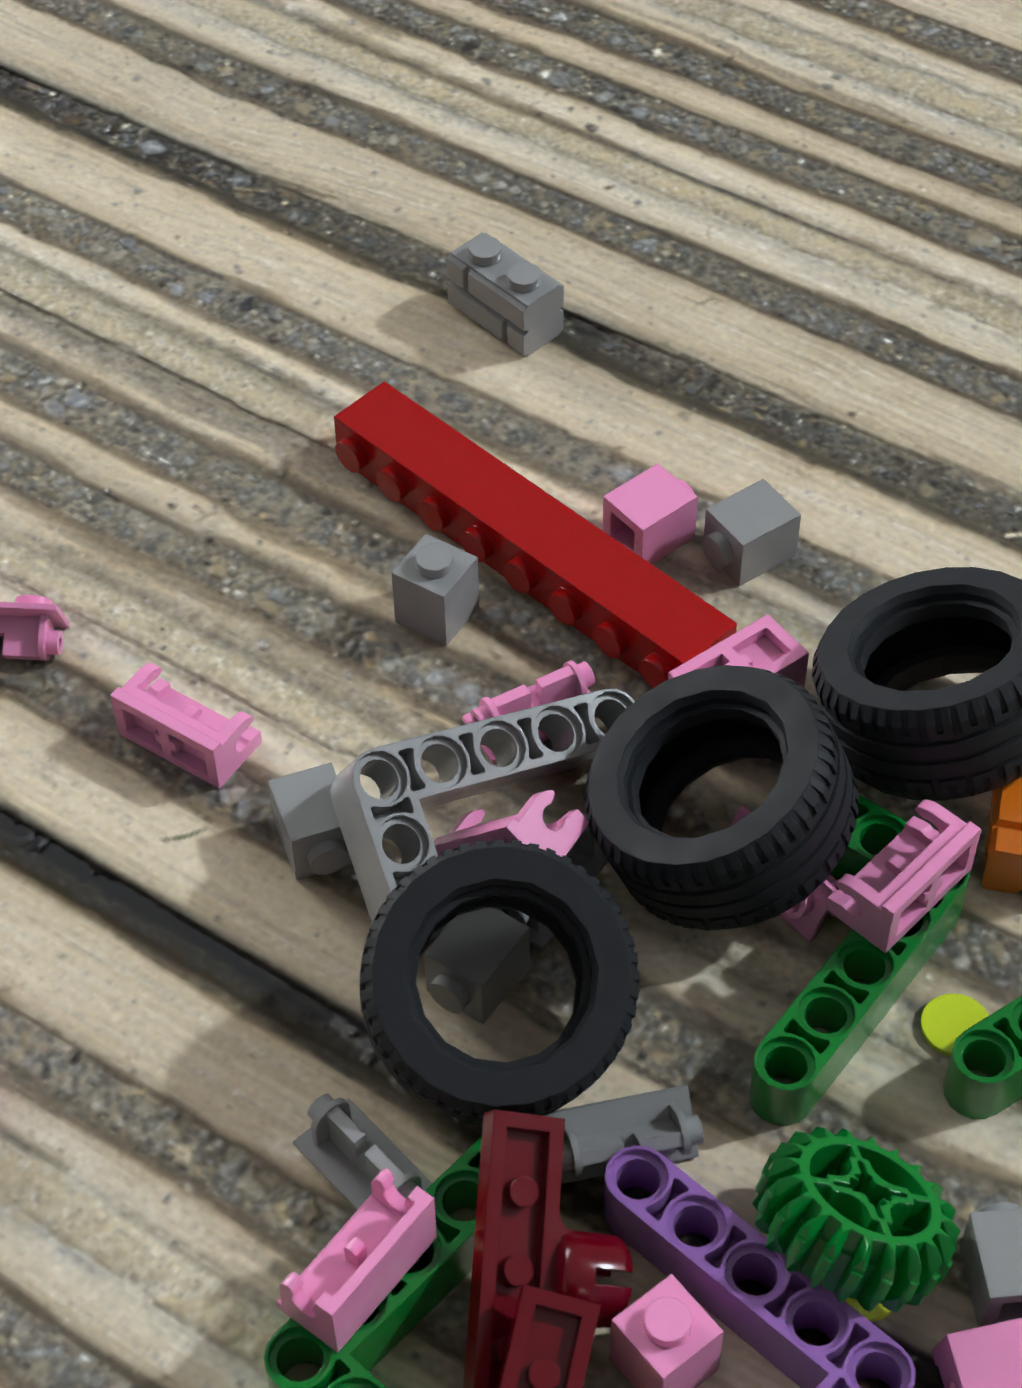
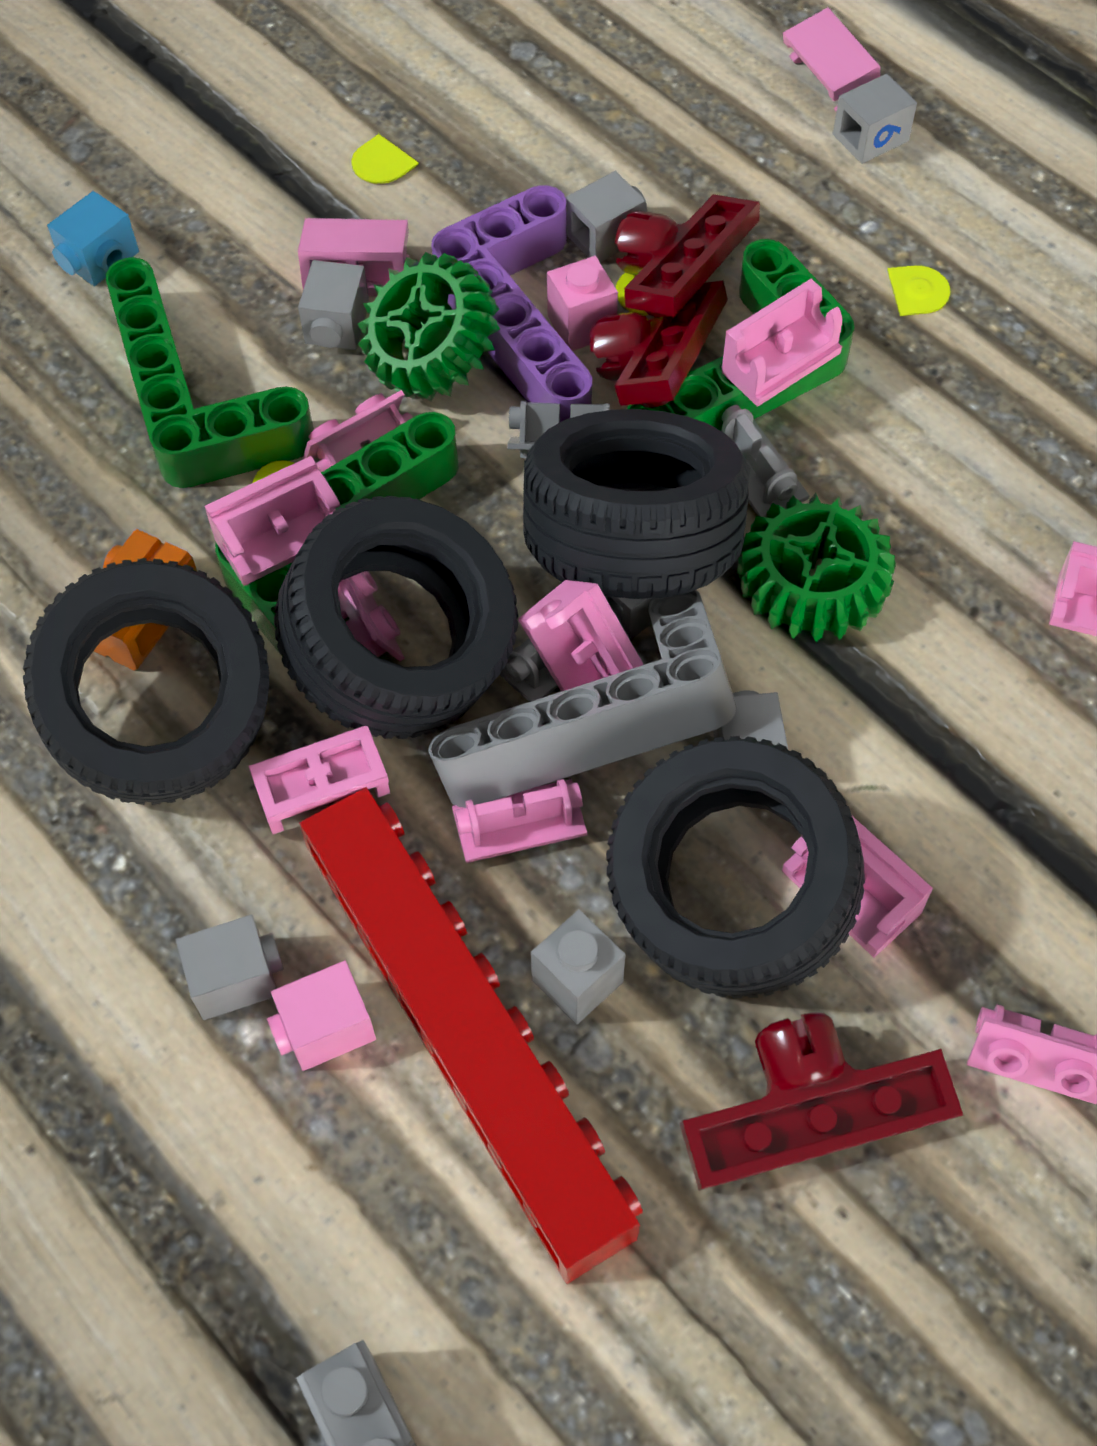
camera: 165 degrees left, 10 degrees up
none -> bright pink hinge [303,390,413,472]
none -> black tyre [606,736,865,999]
none -> dark red plate [679,1012,964,1191]
none -> green gear [737,493,896,643]

